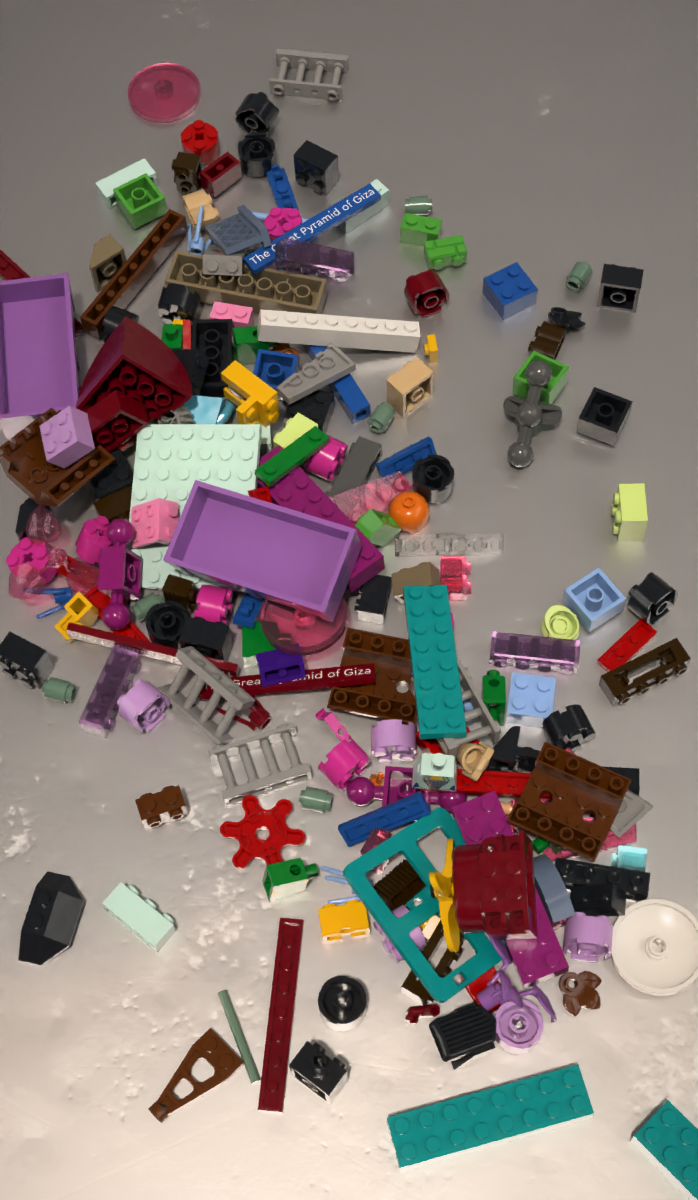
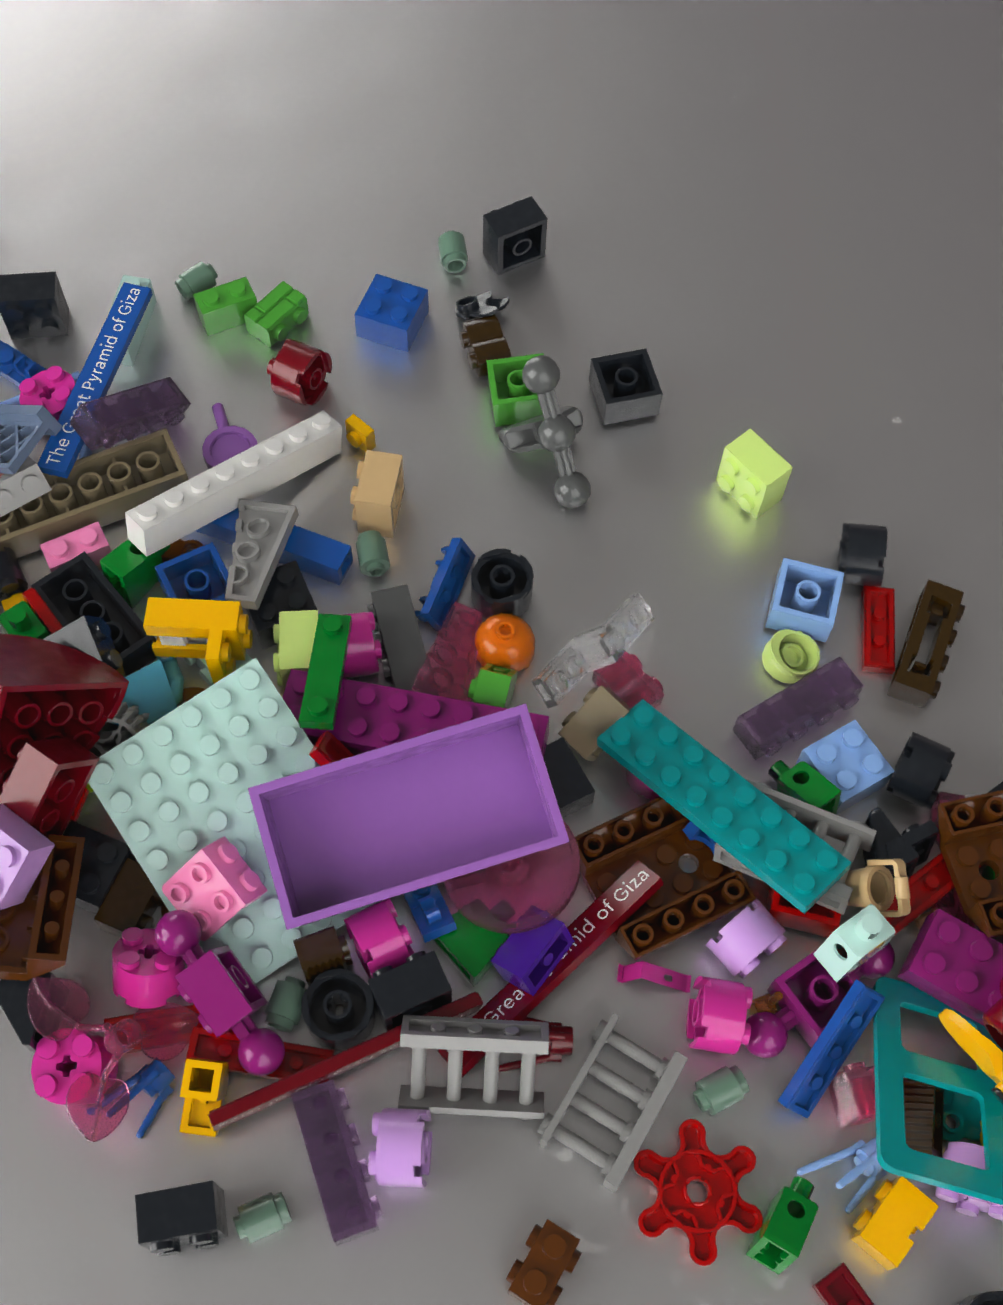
camera: 45 degrees left, 0 degrees up
none -> medium lavender piece [202,403,258,469]

